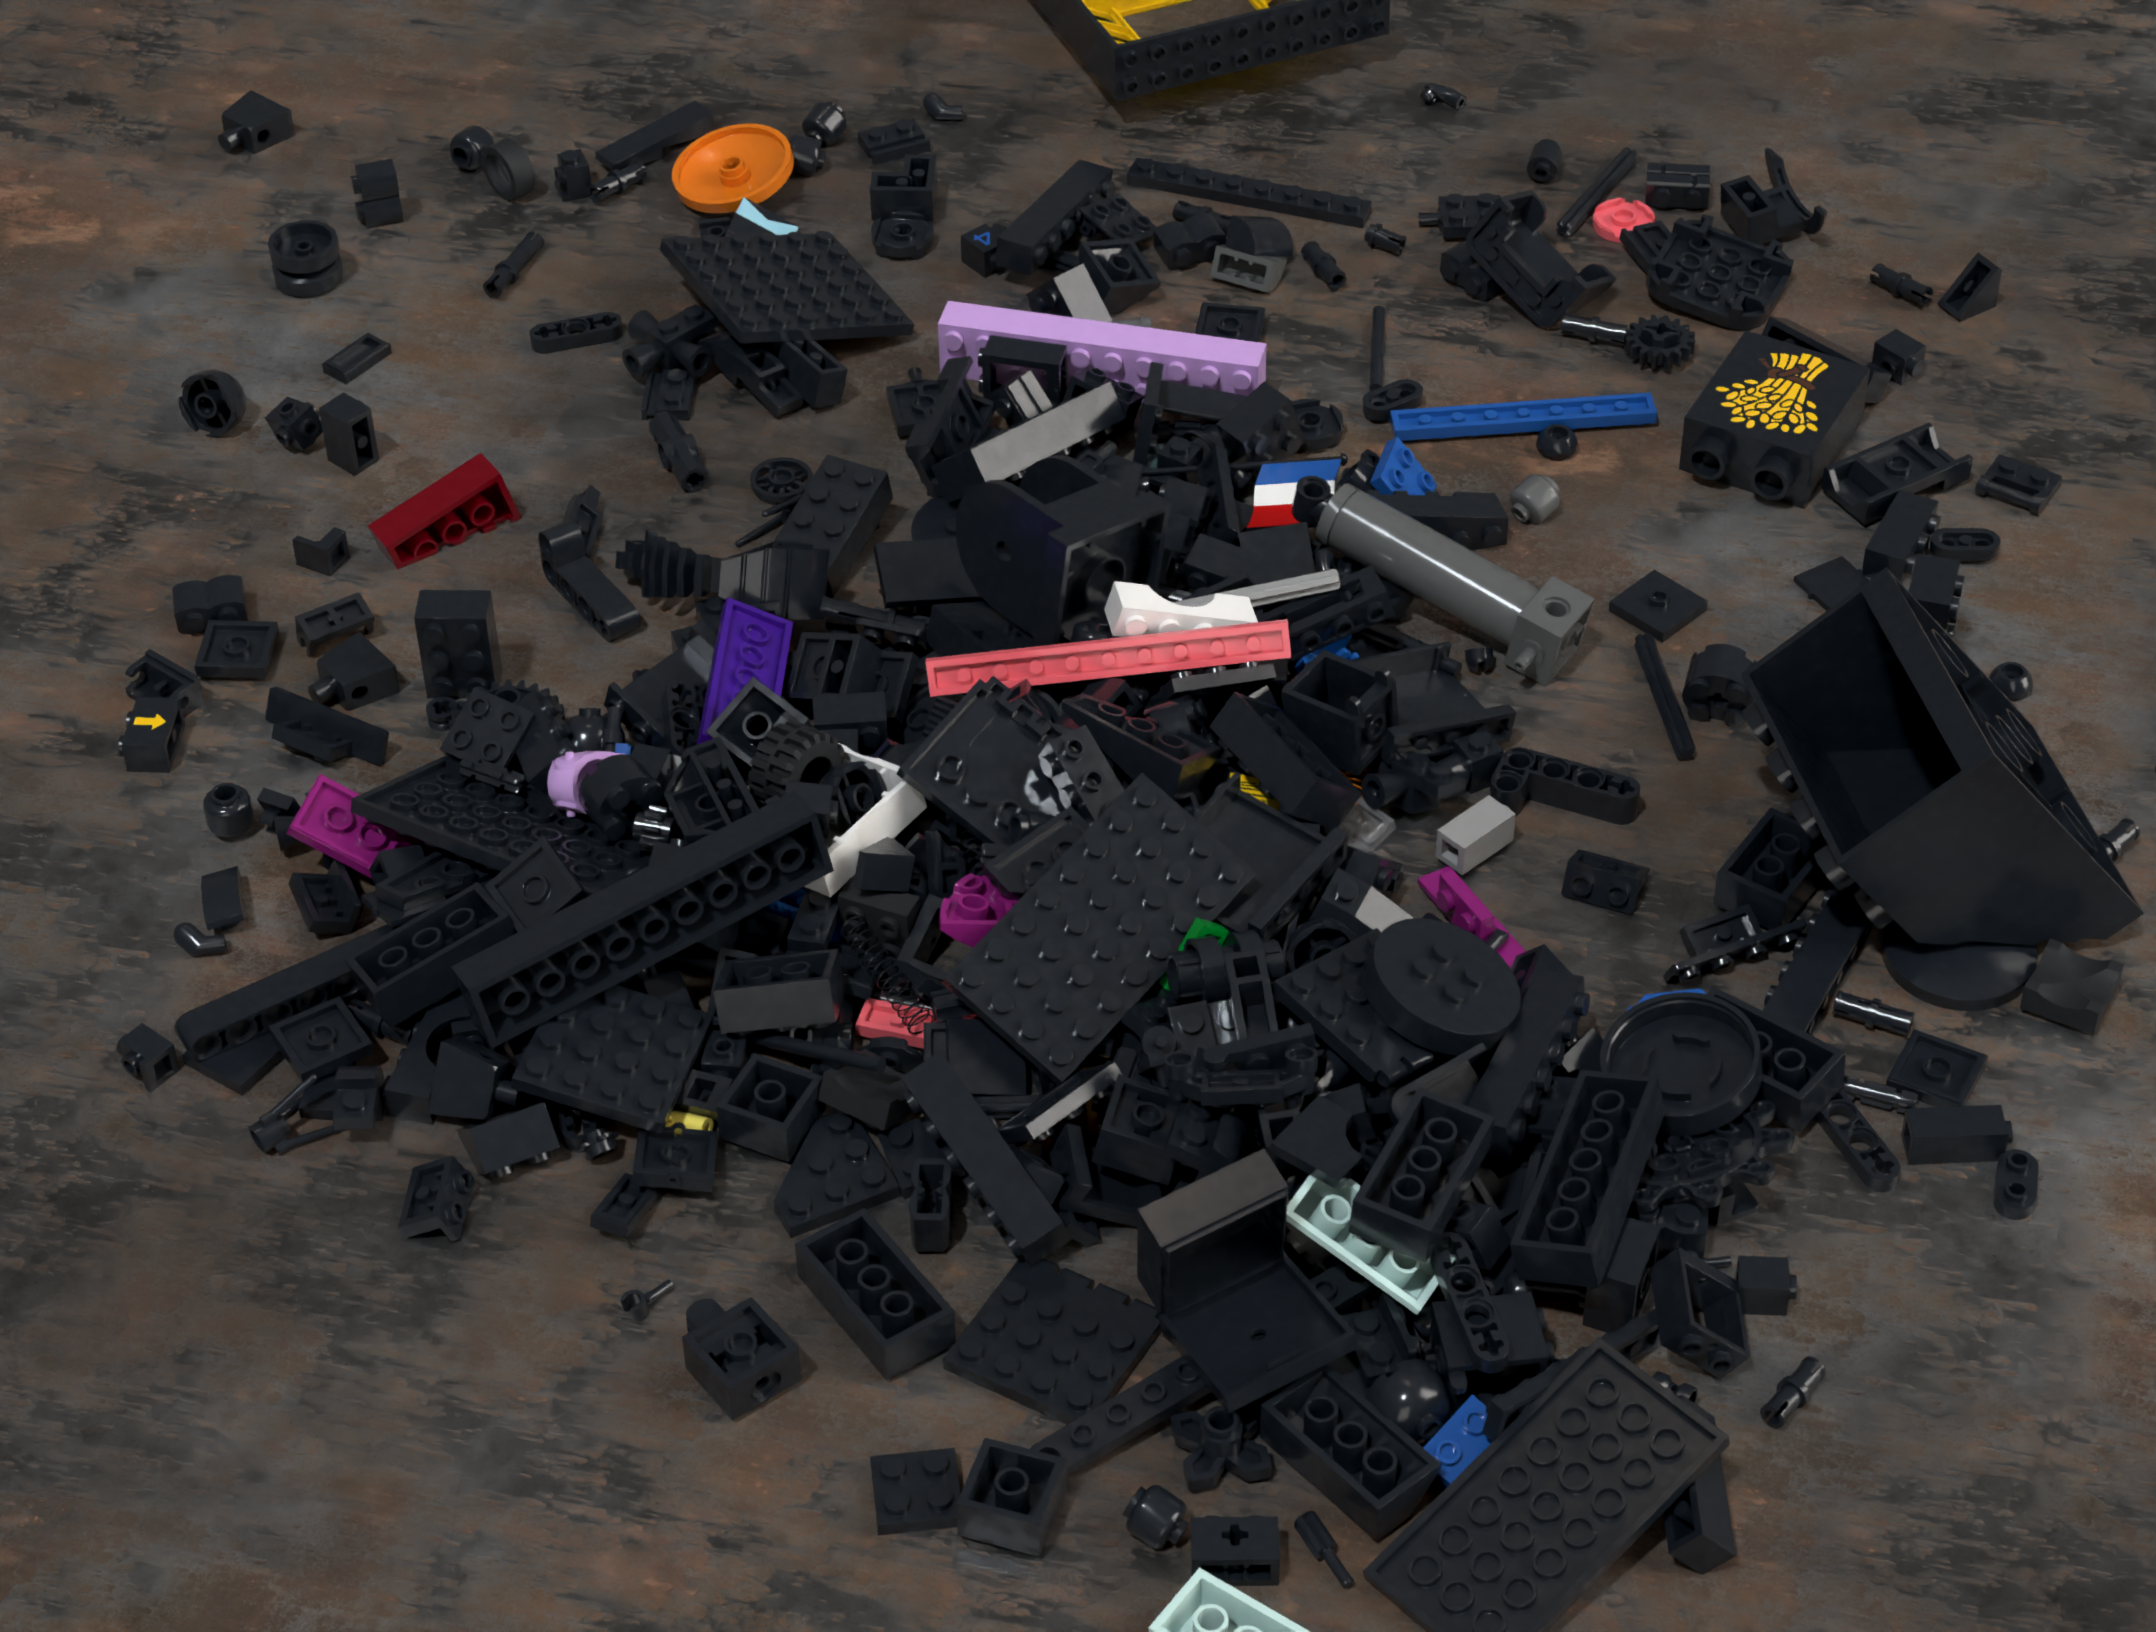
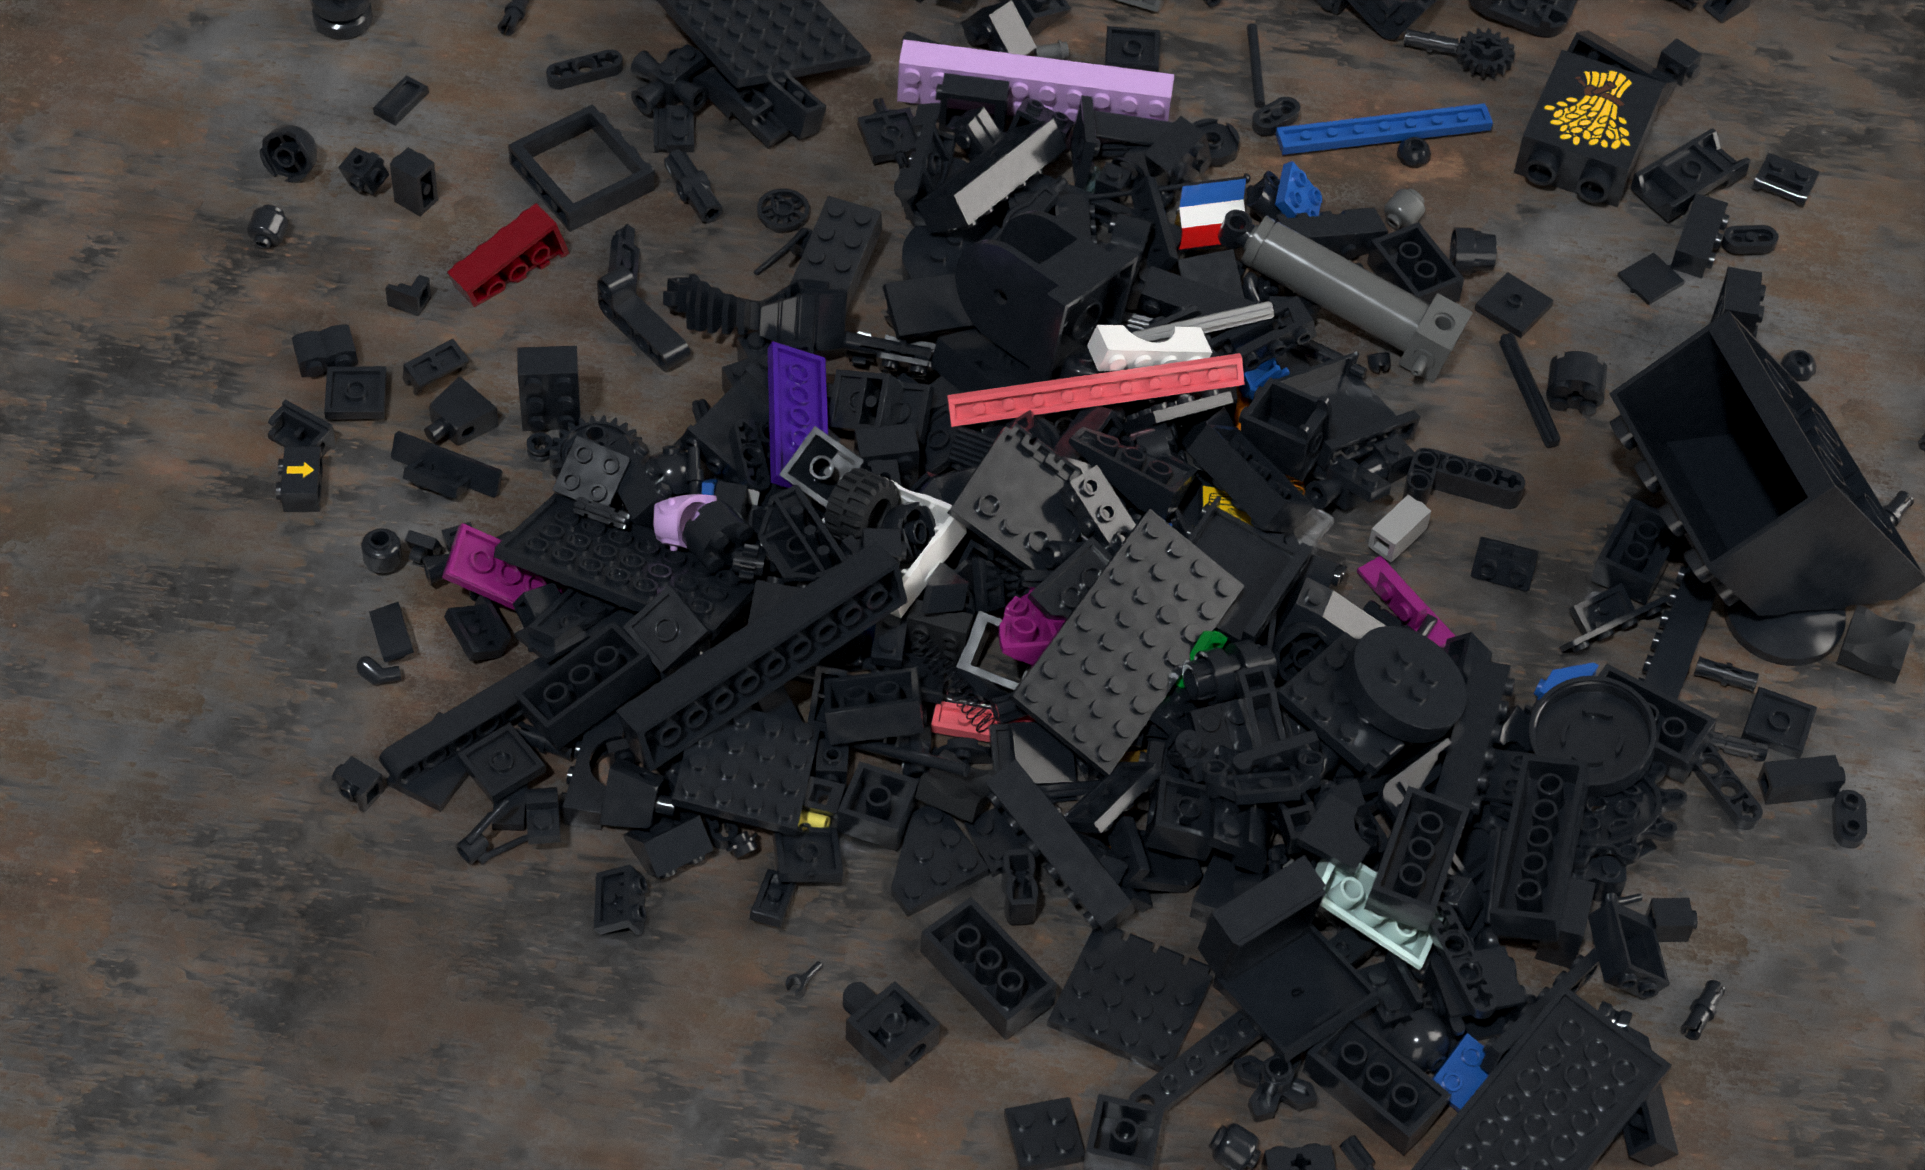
camera: 10 degrees left, 10 degrees up
none -> black head [247,204,288,249]
none -> black window [508,104,655,232]
none -> black brick [1367,222,1464,304]
none -> black piece [1449,227,1497,276]

